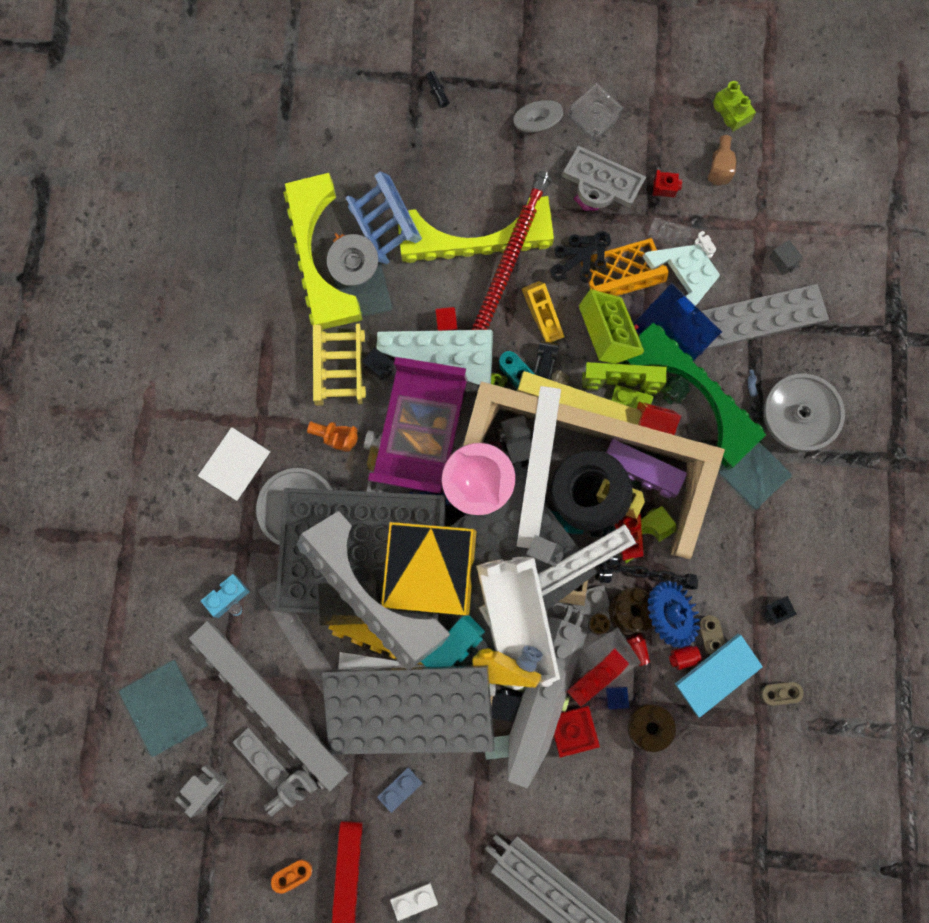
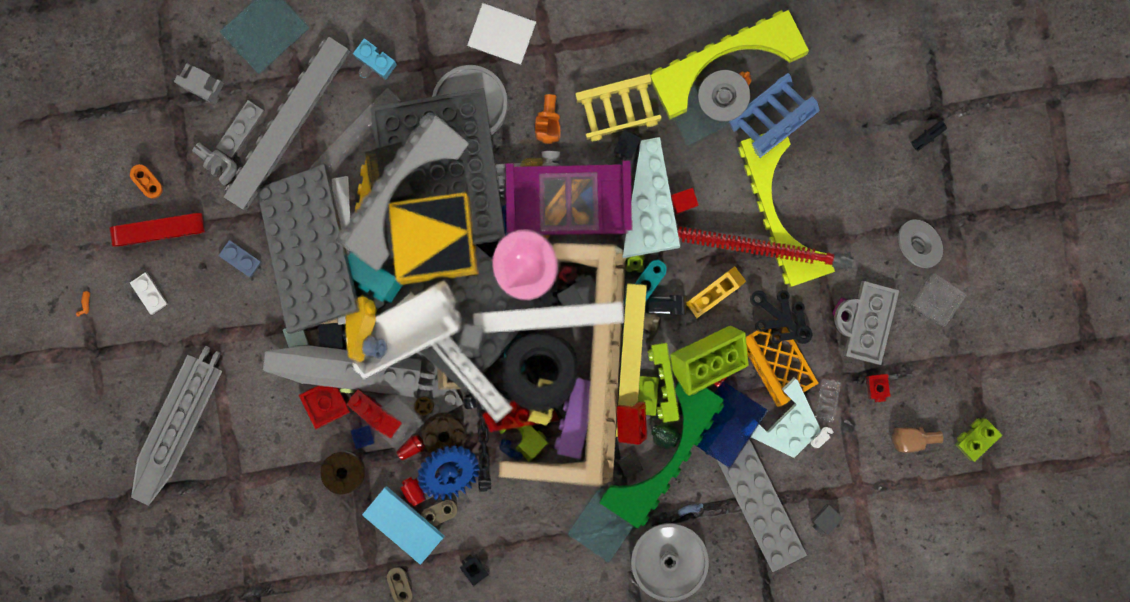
camera: 80 degrees right, 10 degrees up
none -> clear blue arm [499,439,523,461]

